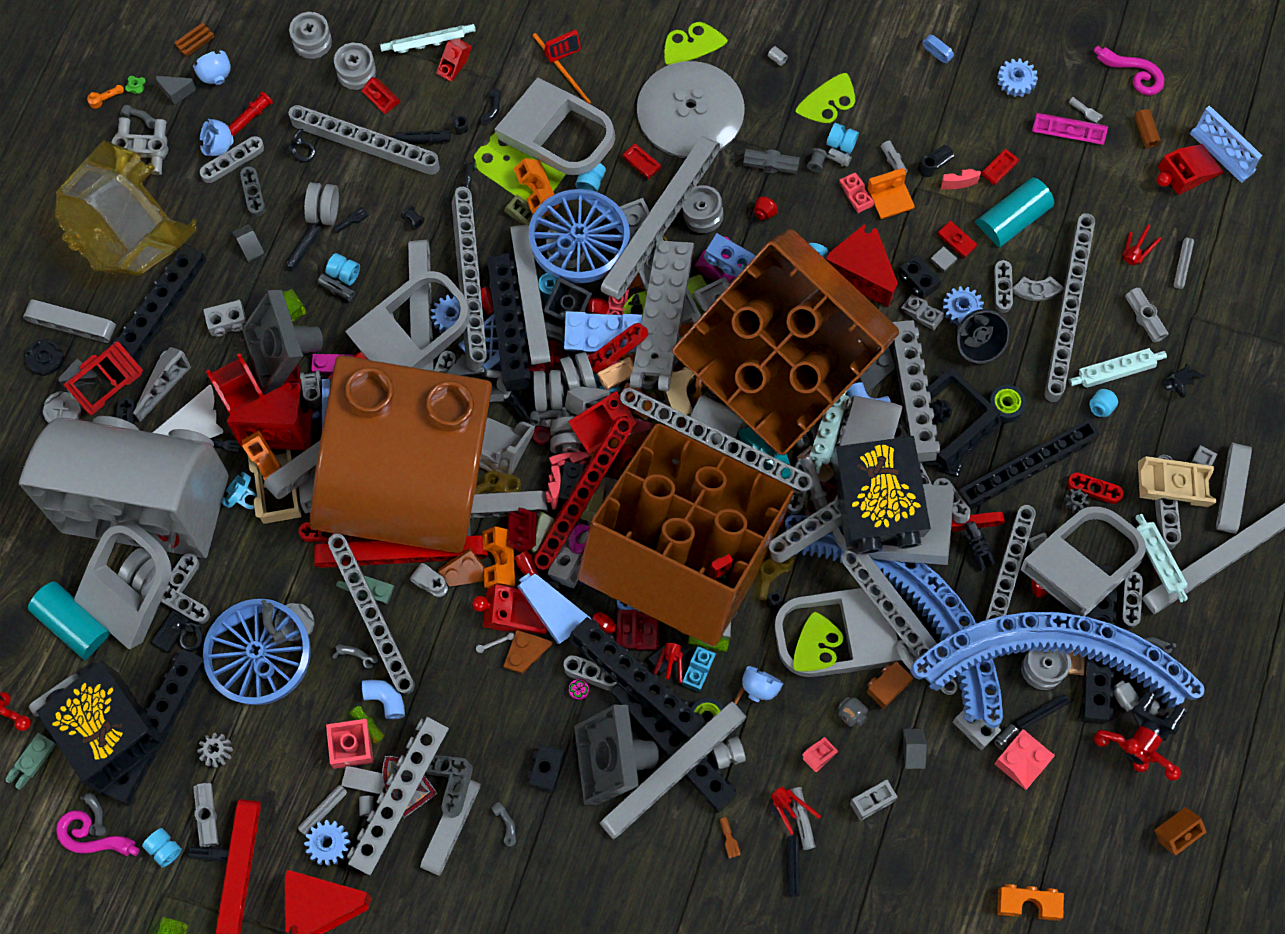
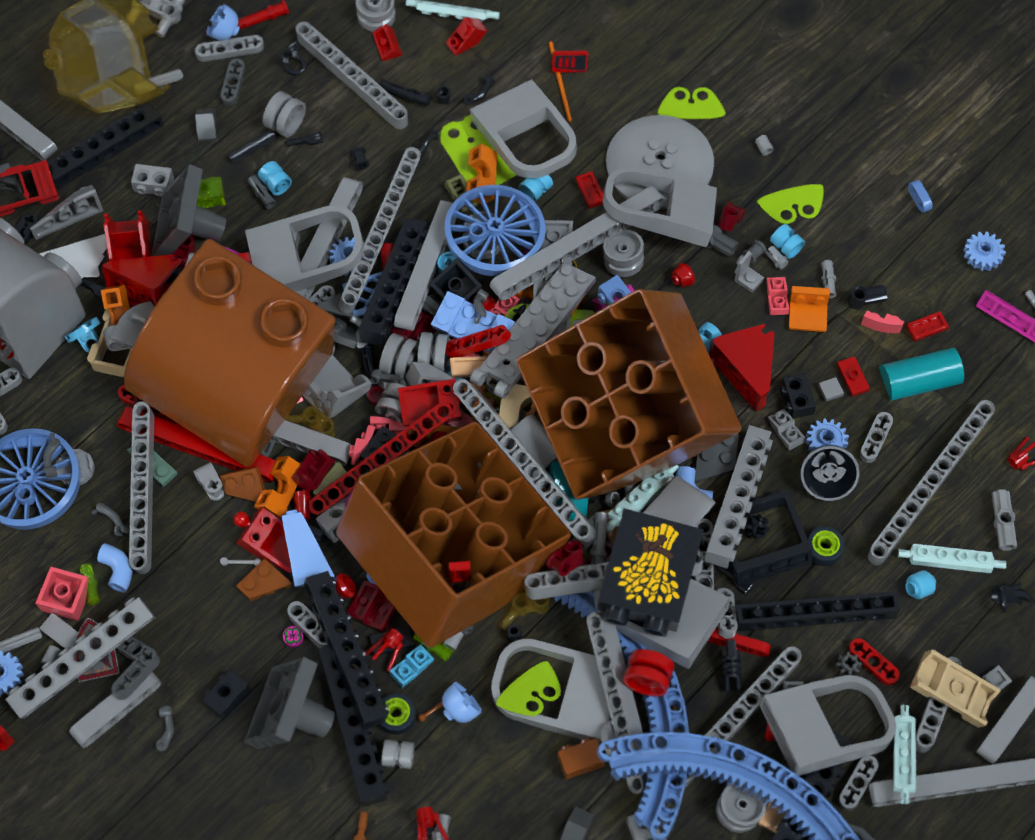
camera: 25 degrees right, 5 degrees down
light grey beam [600,702,747,839] -> none
coral slope [802,737,838,772] -> none
dark grey head [838,697,868,727] -> none
light grey tile [1012,276,1064,301] -> none
none -> light grey shield [110,301,154,347]
none -> light grey axle [133,69,183,93]
none -> dark grey piece [473,288,489,324]
none -> dark red piece [546,540,585,576]
none -> light grey window [602,167,717,247]
none -> red wheel [623,649,675,697]
none -> dark red piece [717,201,746,231]
none -> light grey bracket [735,251,764,293]

